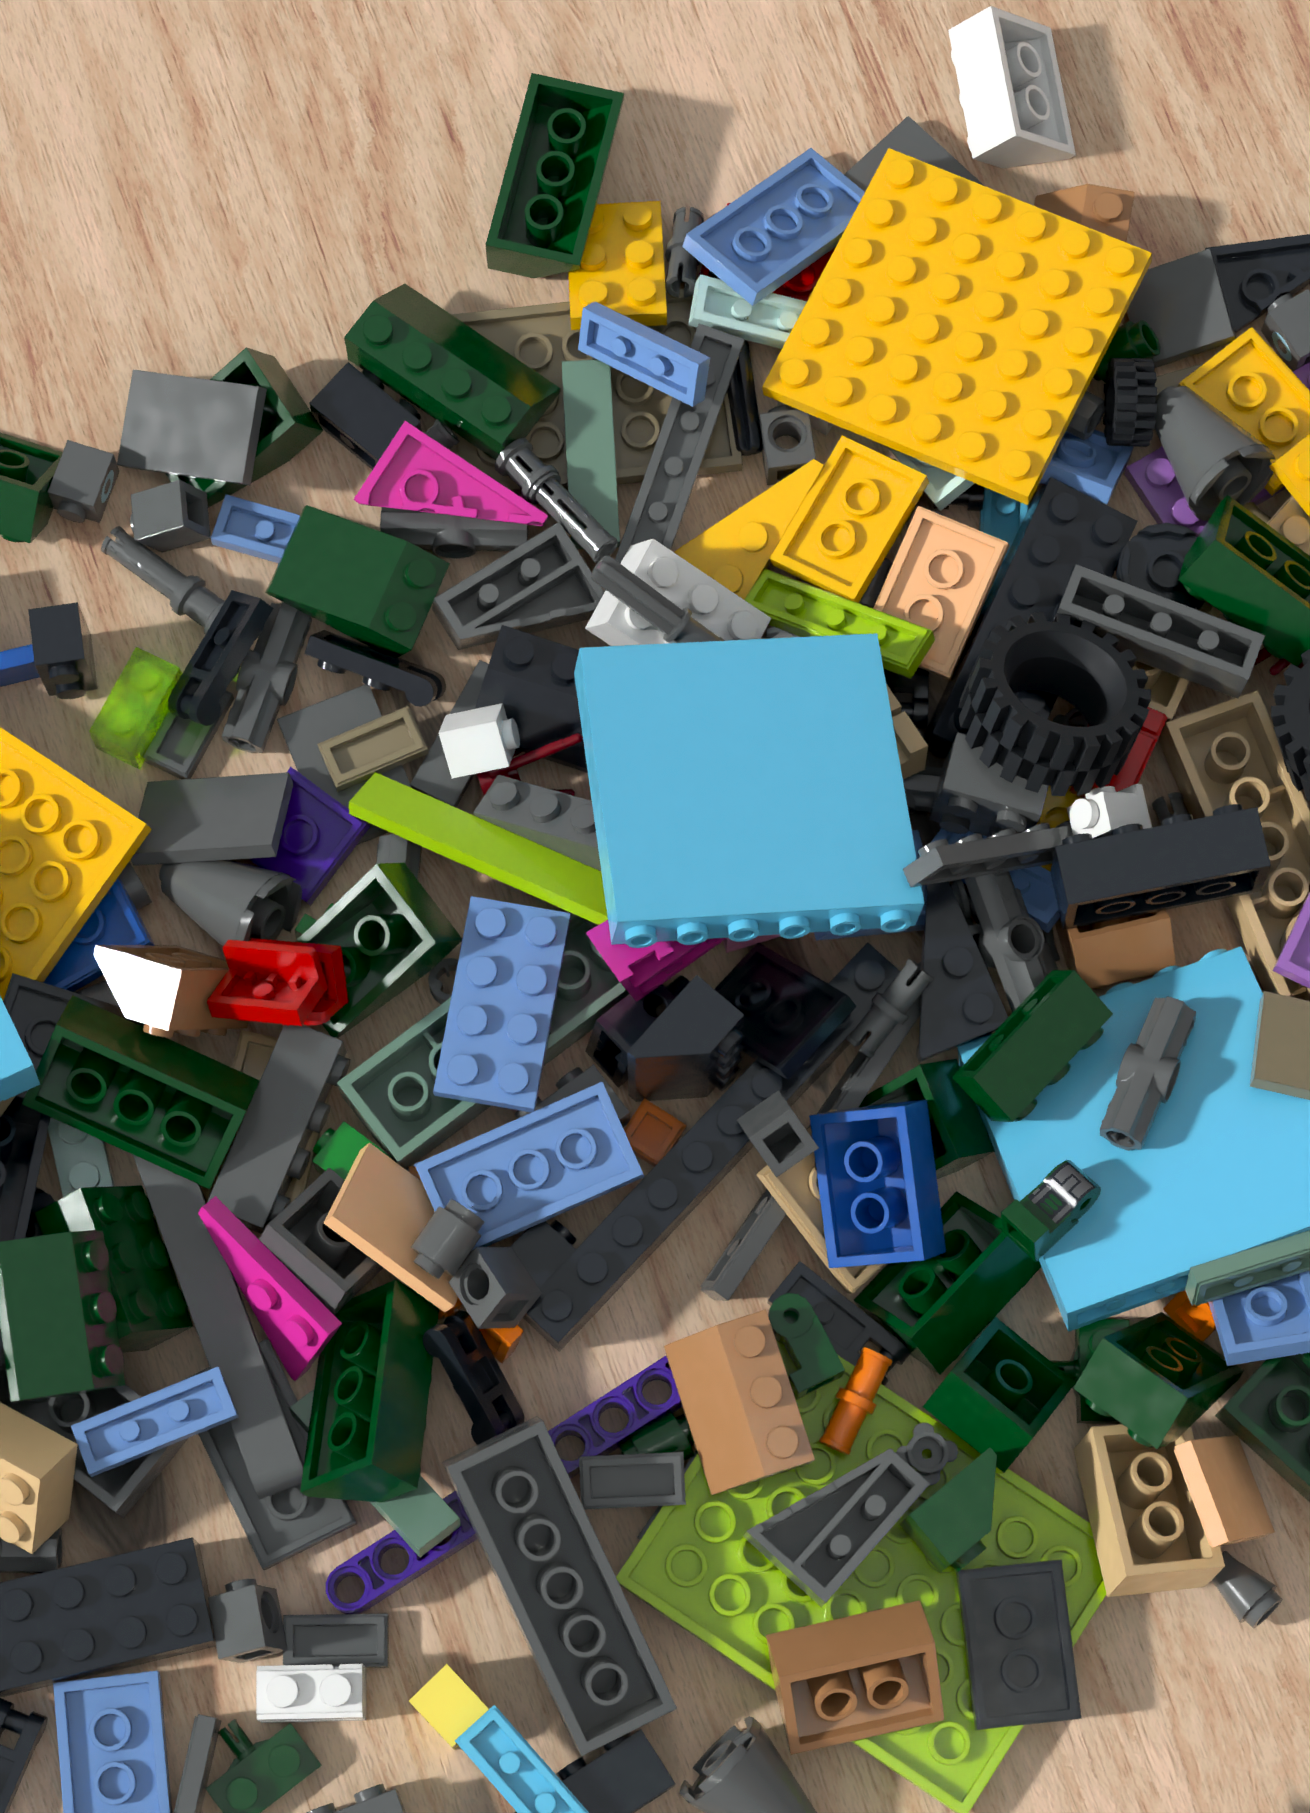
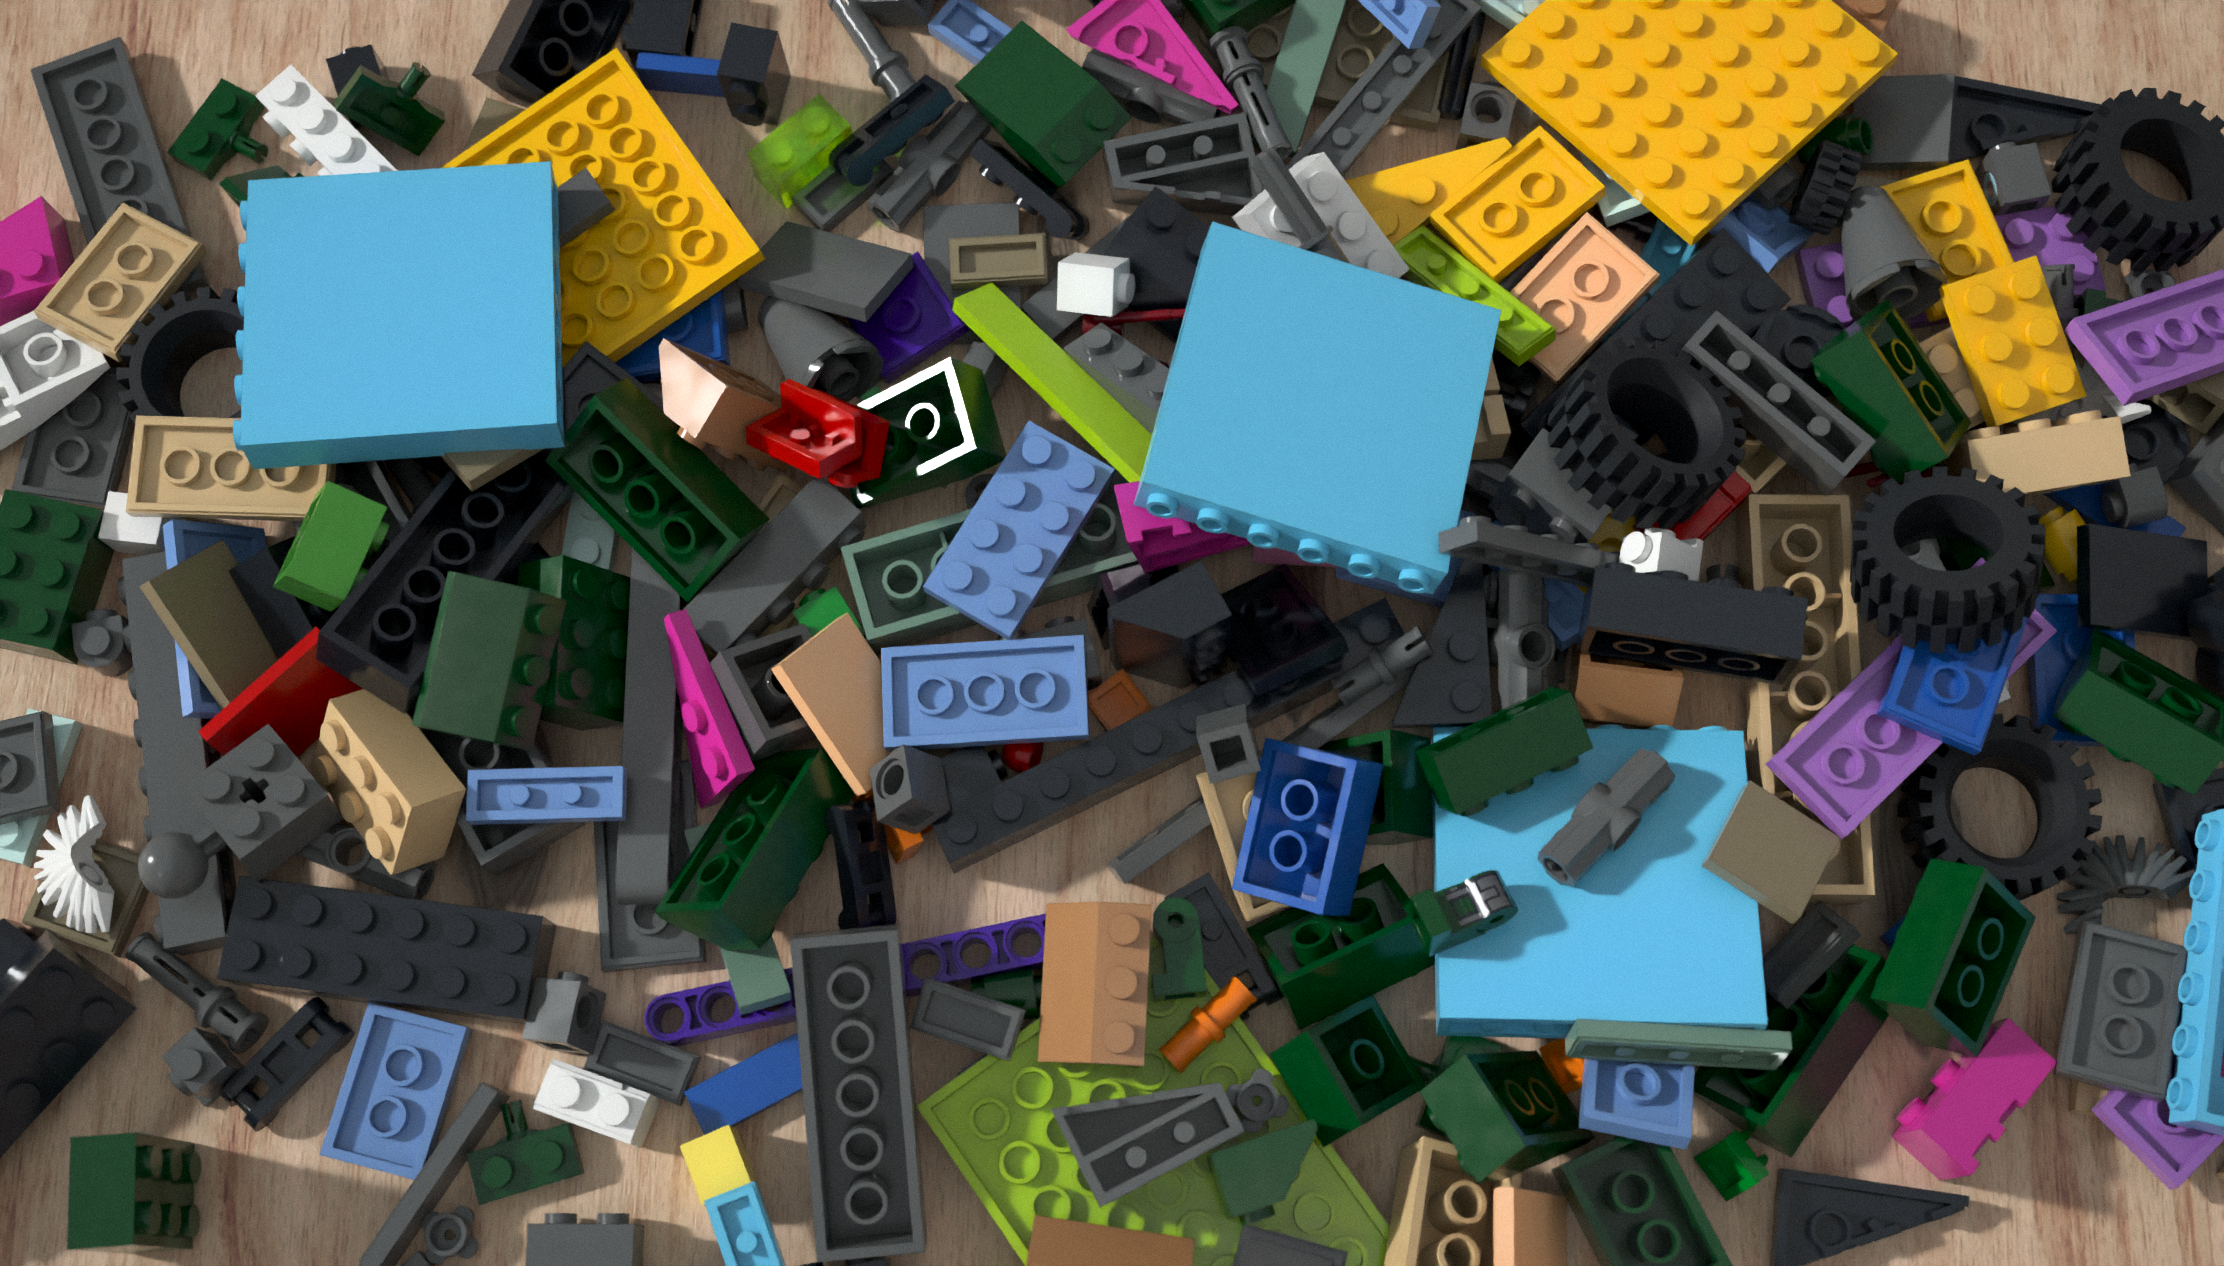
camera: 25 degrees right, 0 degrees up
dark grey brick [411,1199,485,1279] -> none
none -> blue tile [684,1032,803,1135]
none -> red hinge [1002,742,1044,773]

